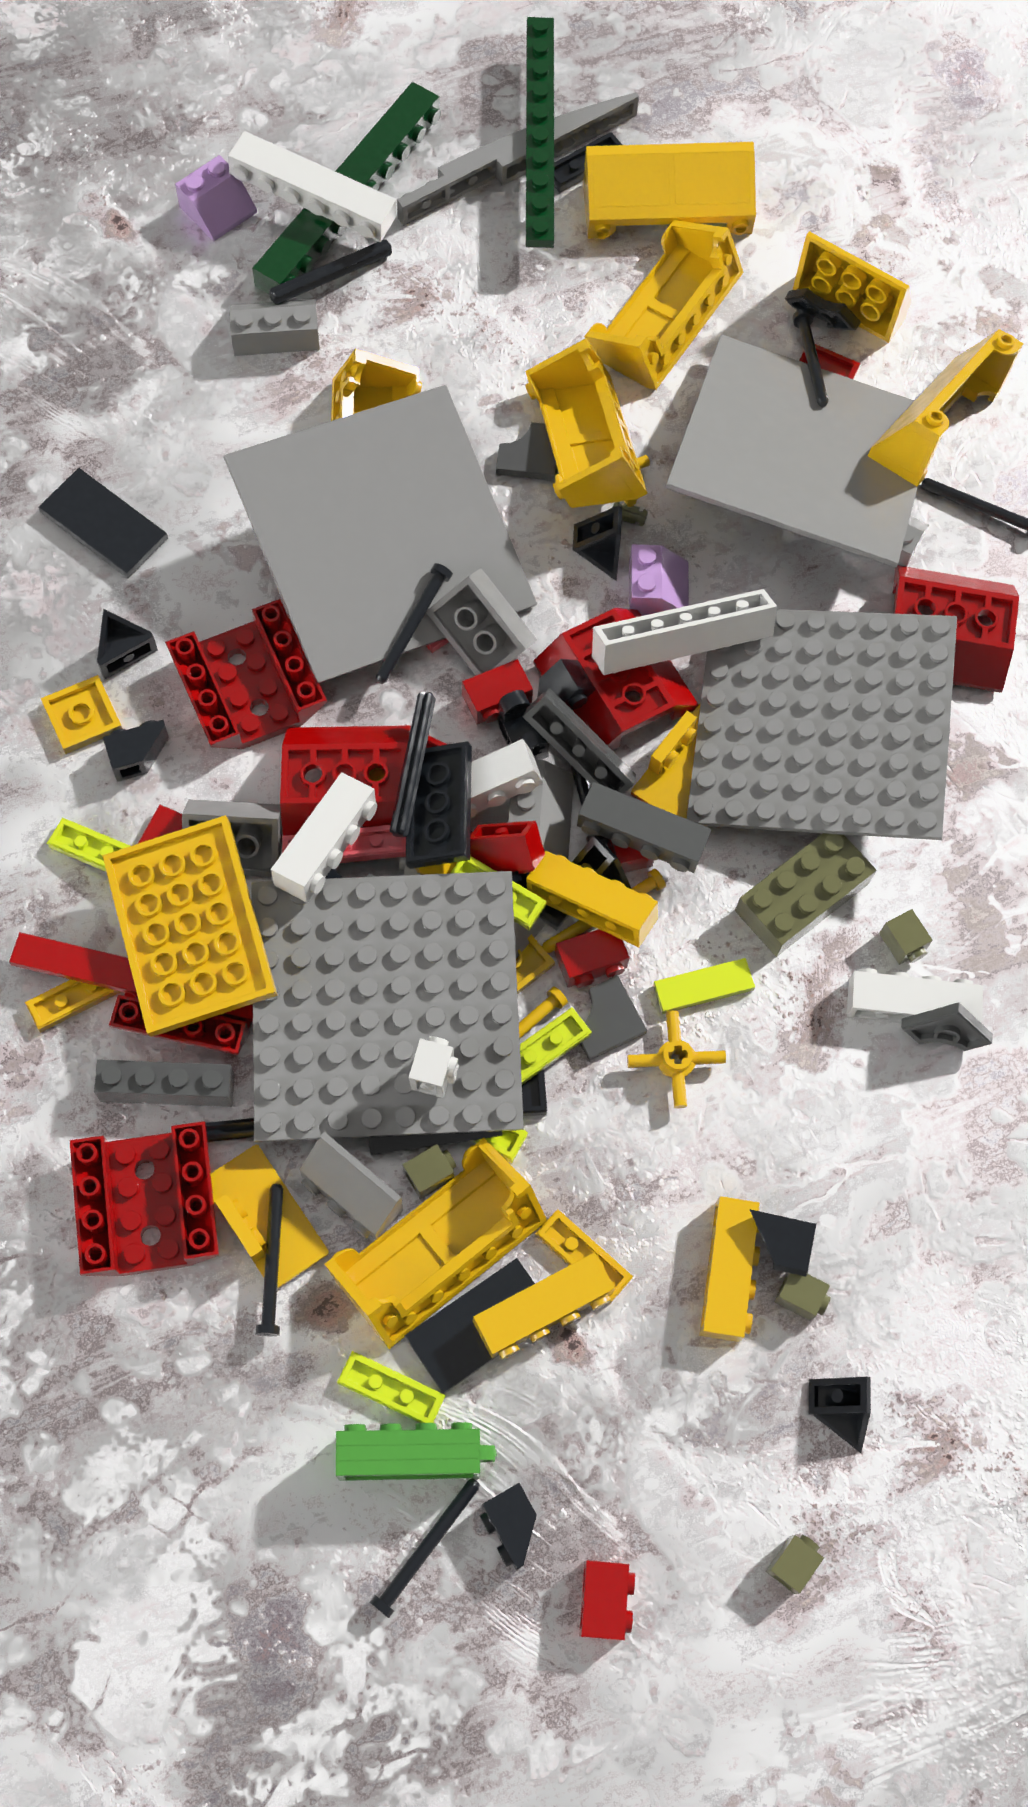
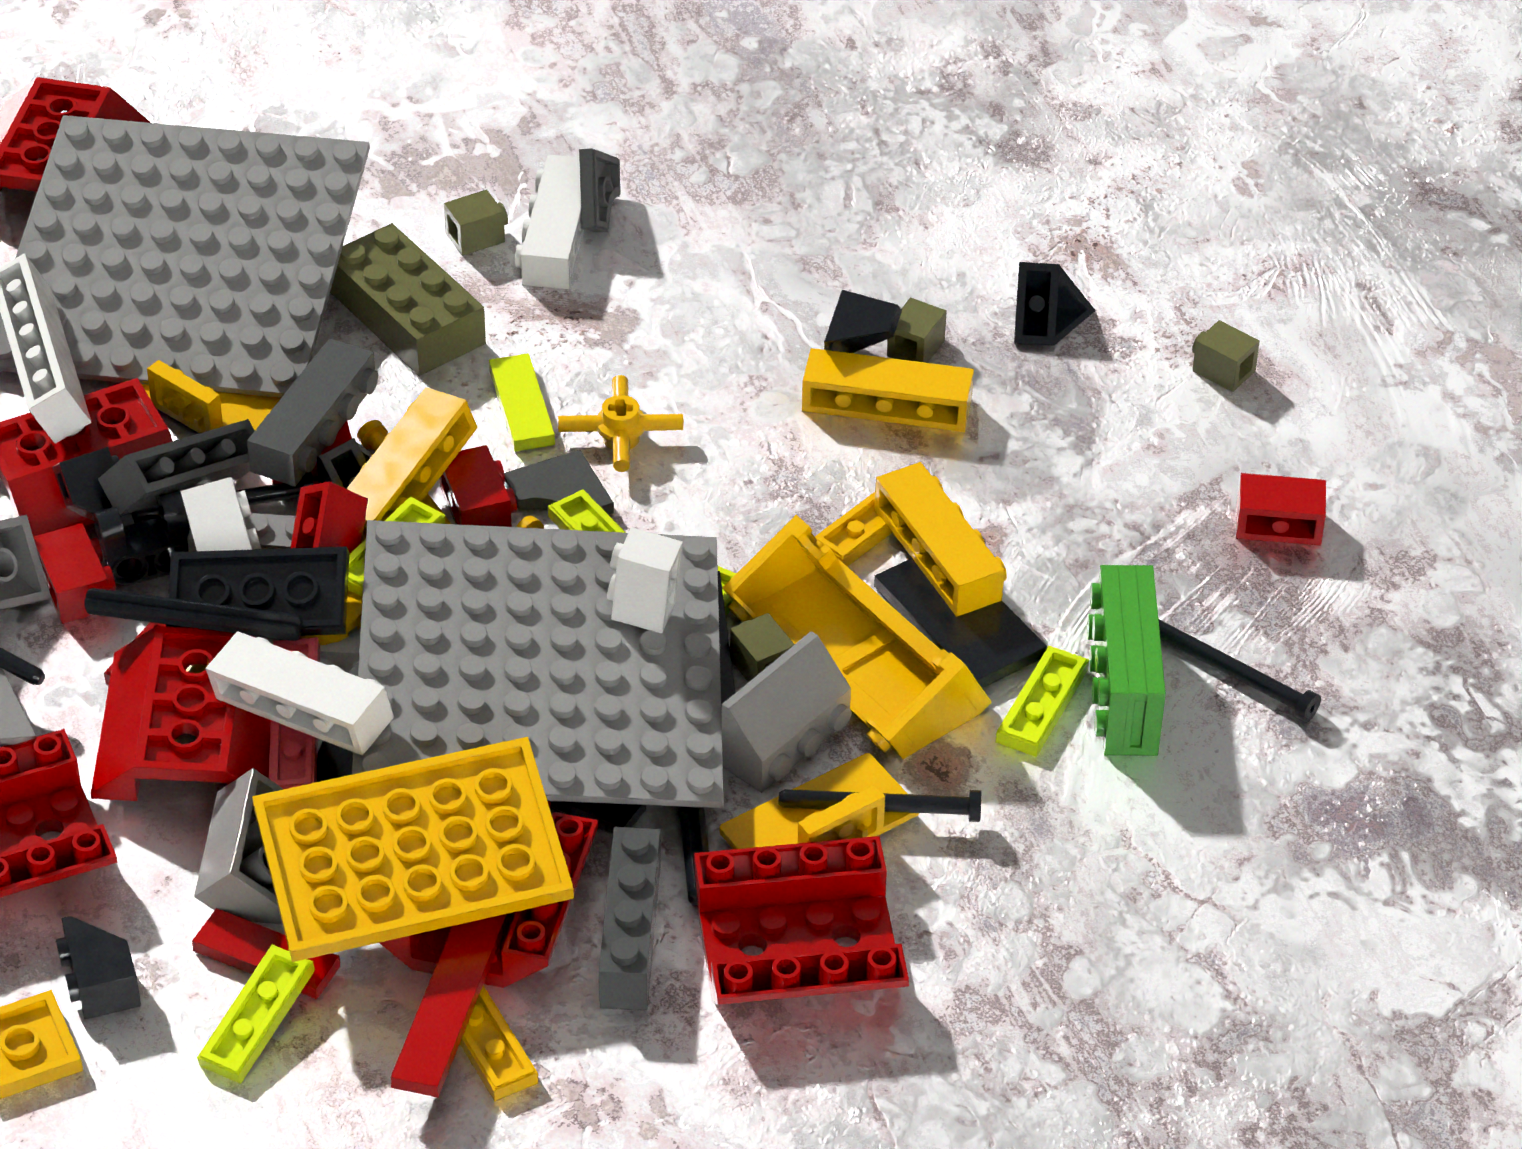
camera: 85 degrees left, 25 degrees down
black slope [479,1483,537,1570] -> none

